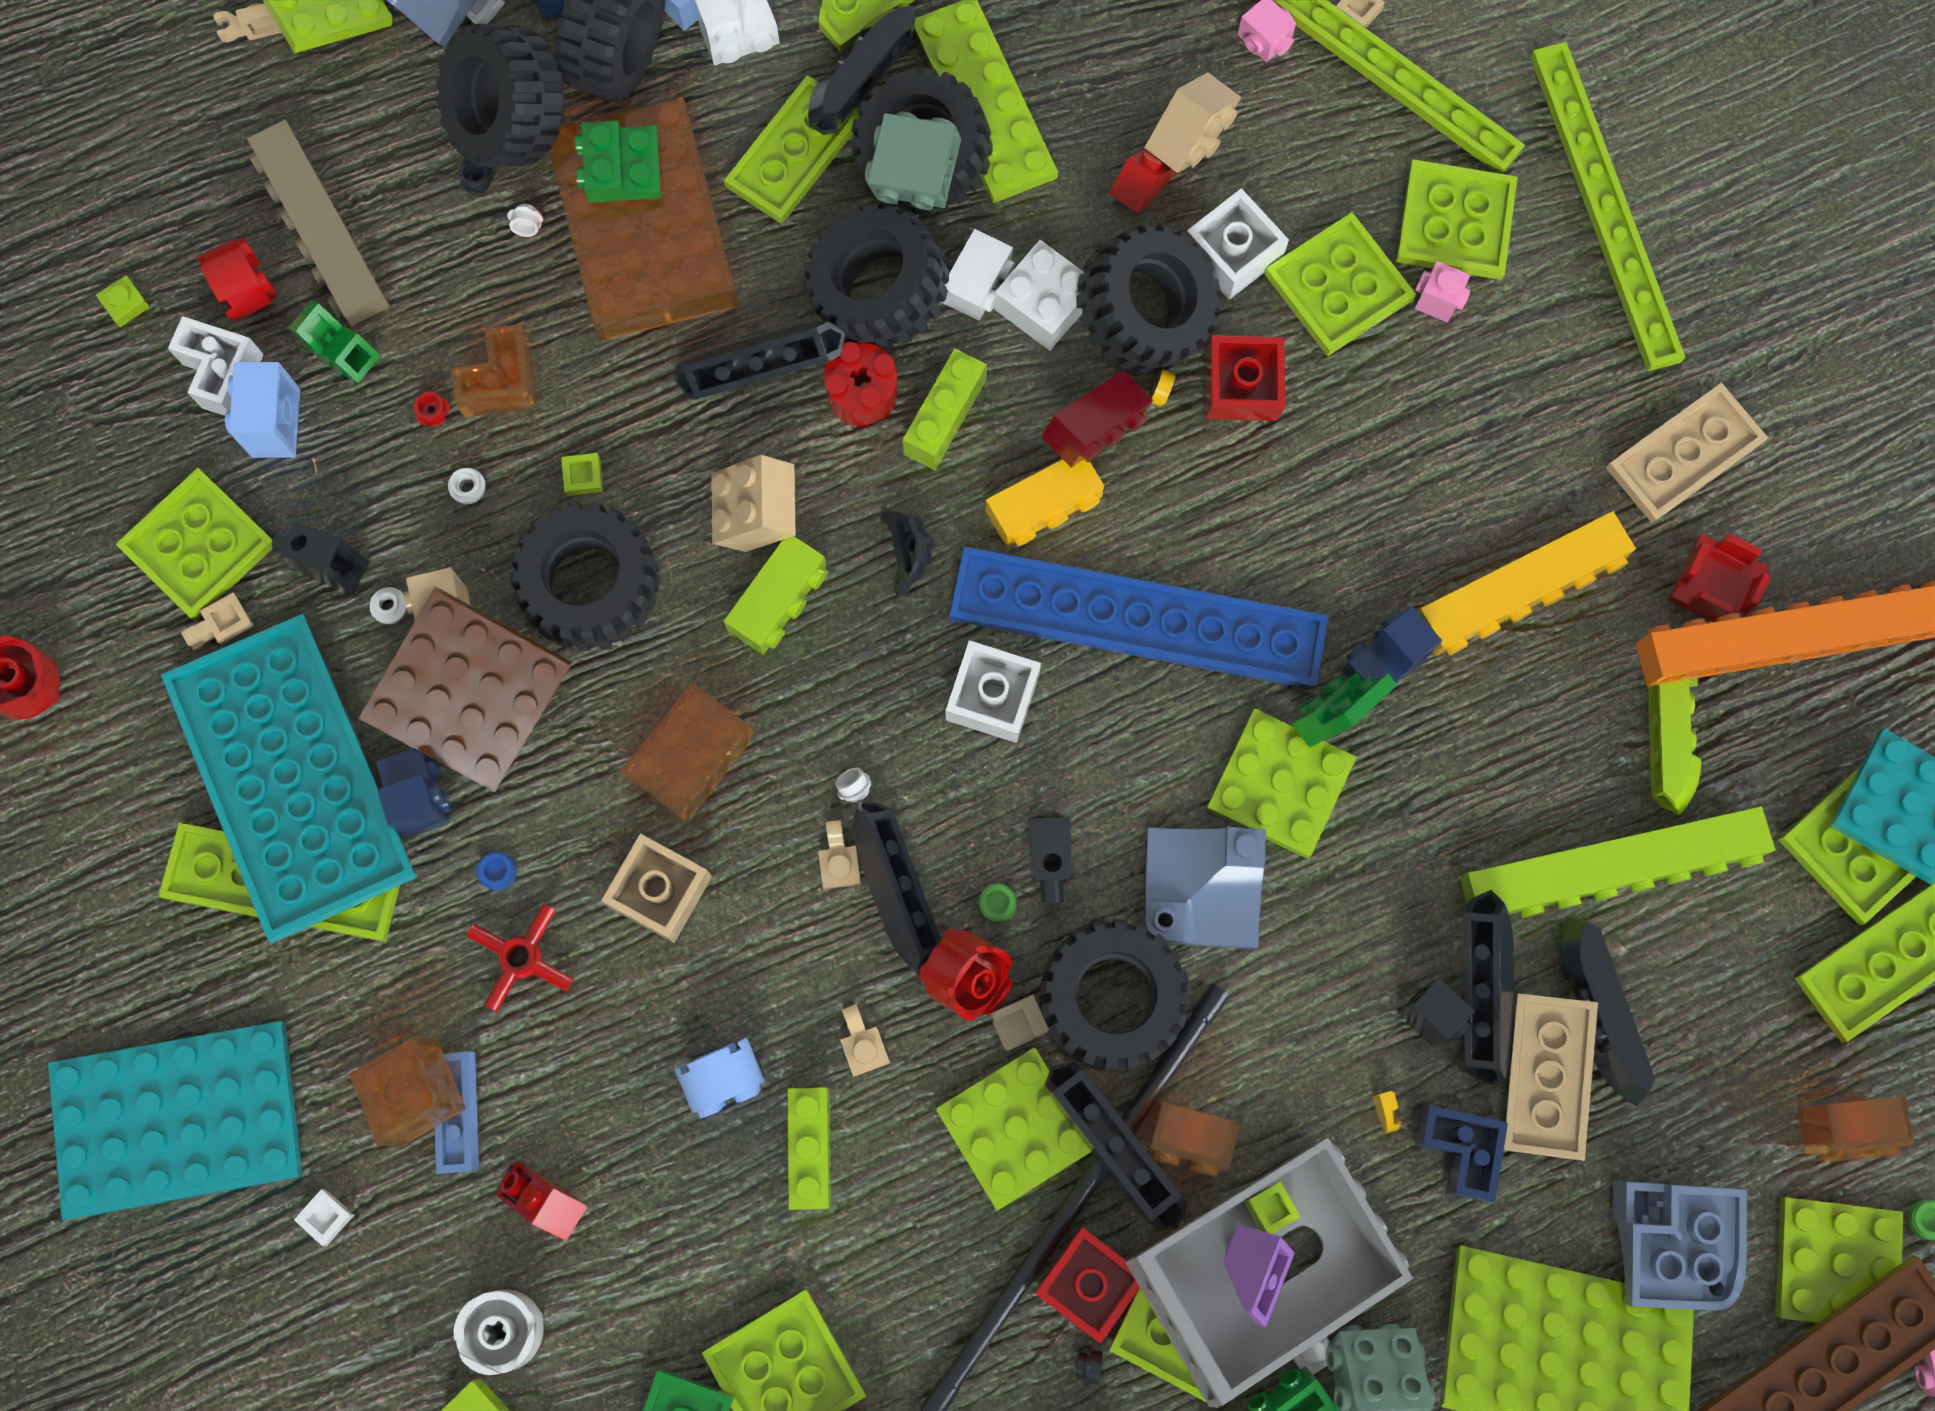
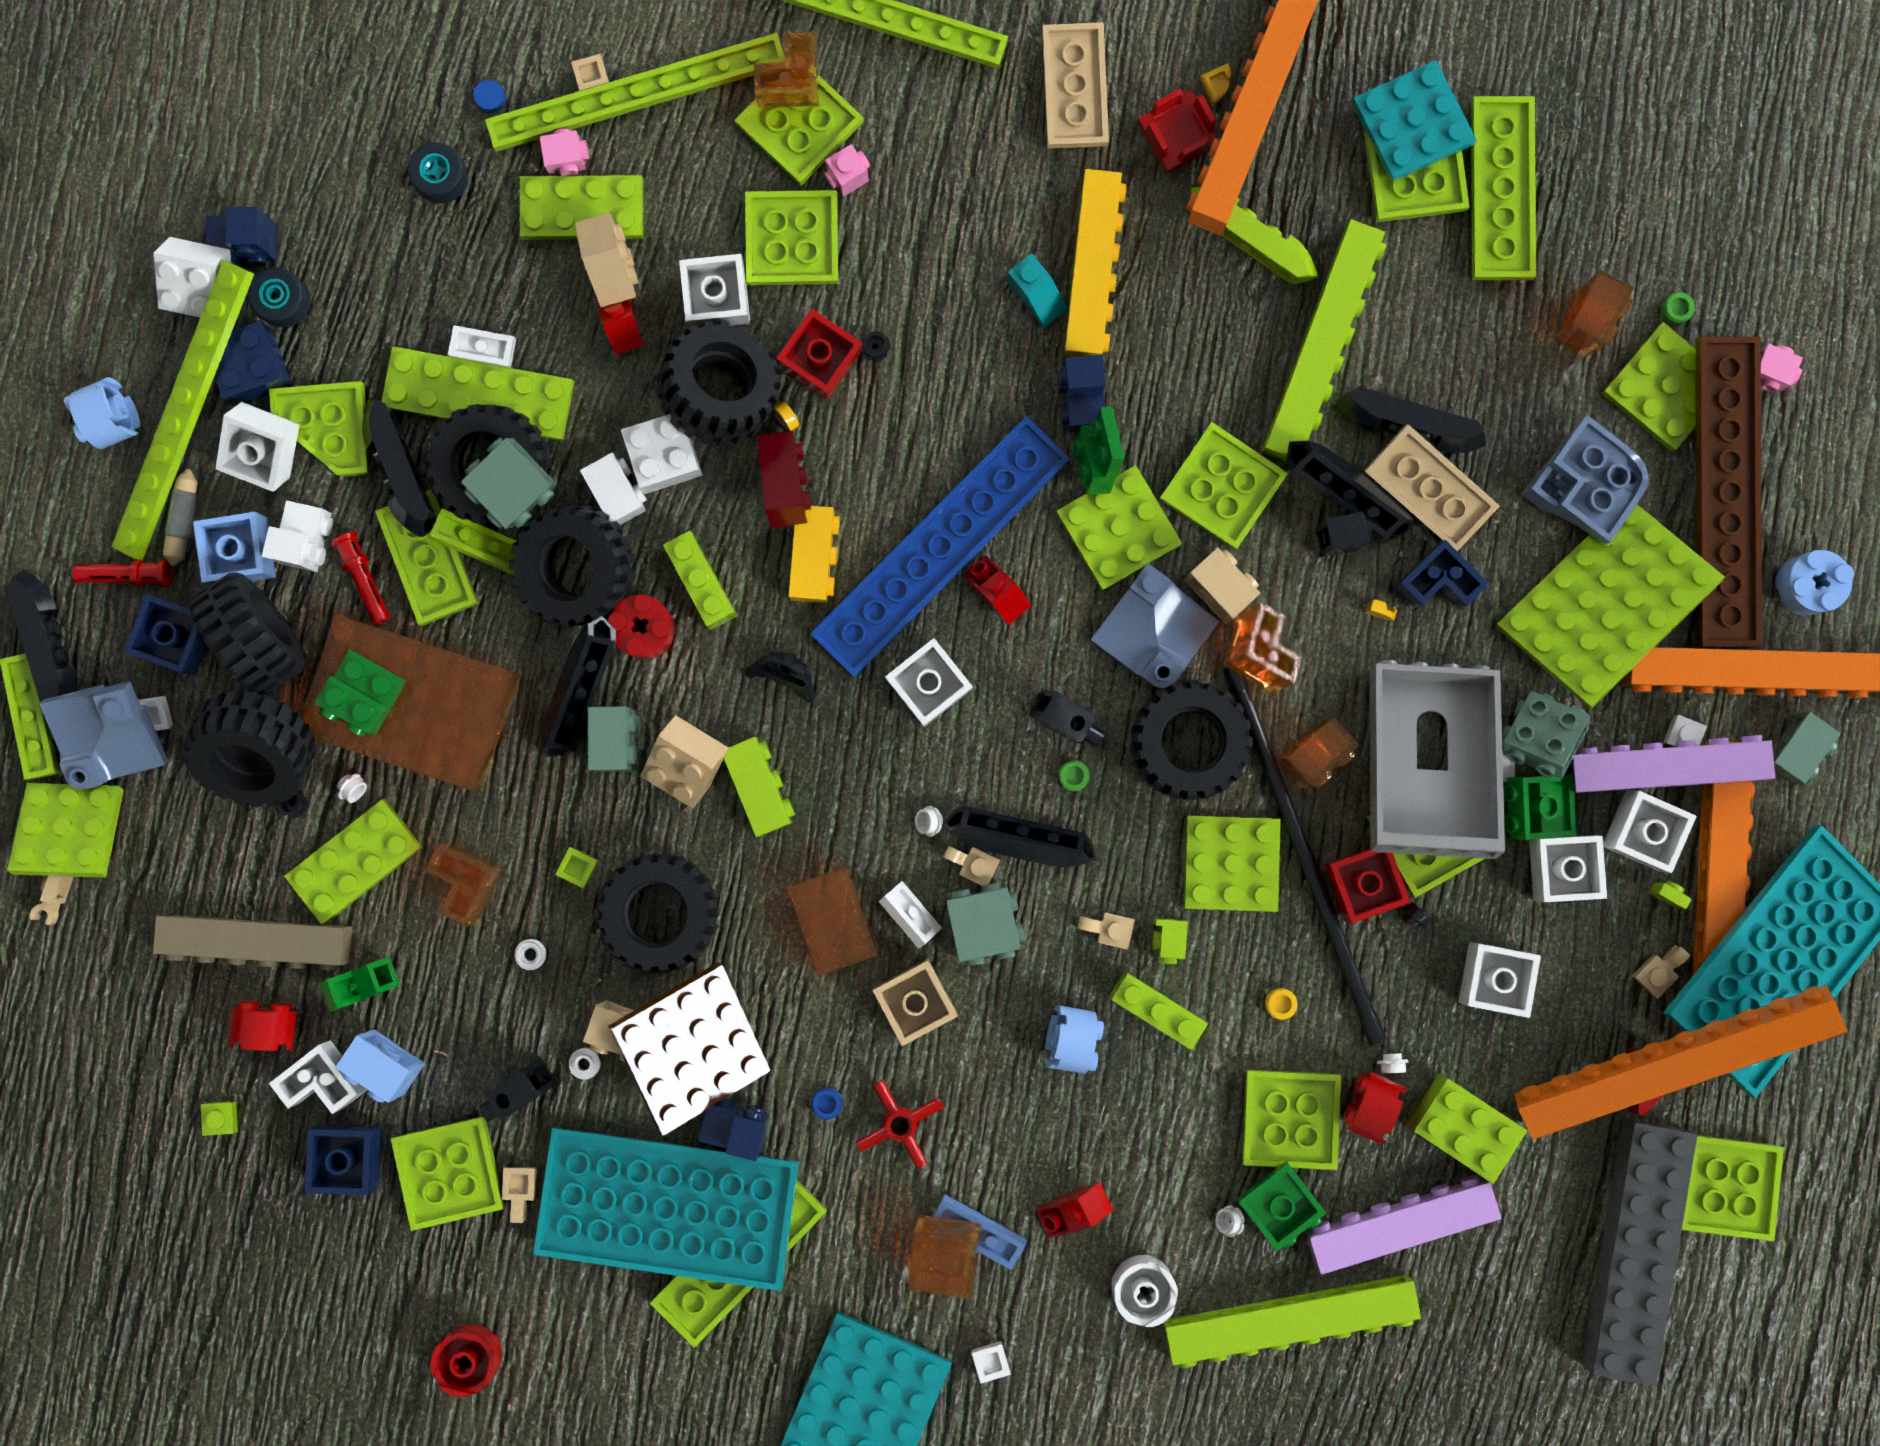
camera: 55 degrees left, 10 degrees up
red plate [413,392,450,426] -> none
red brick [919,929,1013,1021] -> none
dark tan panel [990,995,1049,1051] -> none
black brick [1044,1062,1187,1231] -> none
medium lavender slope [1223,1225,1294,1328] -> none
lime plate [1244,1181,1301,1234] -> none
none -> lime plate [284,799,423,925]
none -> dark blue brick [305,1124,381,1195]
none -> red pin [331,531,391,625]
none -> lime plate [429,508,517,576]
none -> white plate [448,325,516,368]
none -> lime plate [520,175,643,240]
none -> sand green brick [588,707,641,772]
none -> clear orange brick [754,31,819,107]
none -> black plate [861,331,891,361]
none -> white plate [878,881,942,949]
none -> sand green brick [946,882,1025,966]
none -> red slope [963,555,1032,626]
none -> teal slope [1007,253,1068,329]
none -> lime brick [1152,918,1188,964]
none -> lime plate [1159,422,1288,551]
none -> tan brick [1183,547,1261,625]
none -> yellow tile [1200,63,1231,106]
none -> white plate [1215,1205,1245,1237]
none -> clear orange brick [1224,602,1302,693]
none -> yellow tile [1265,988,1297,1020]

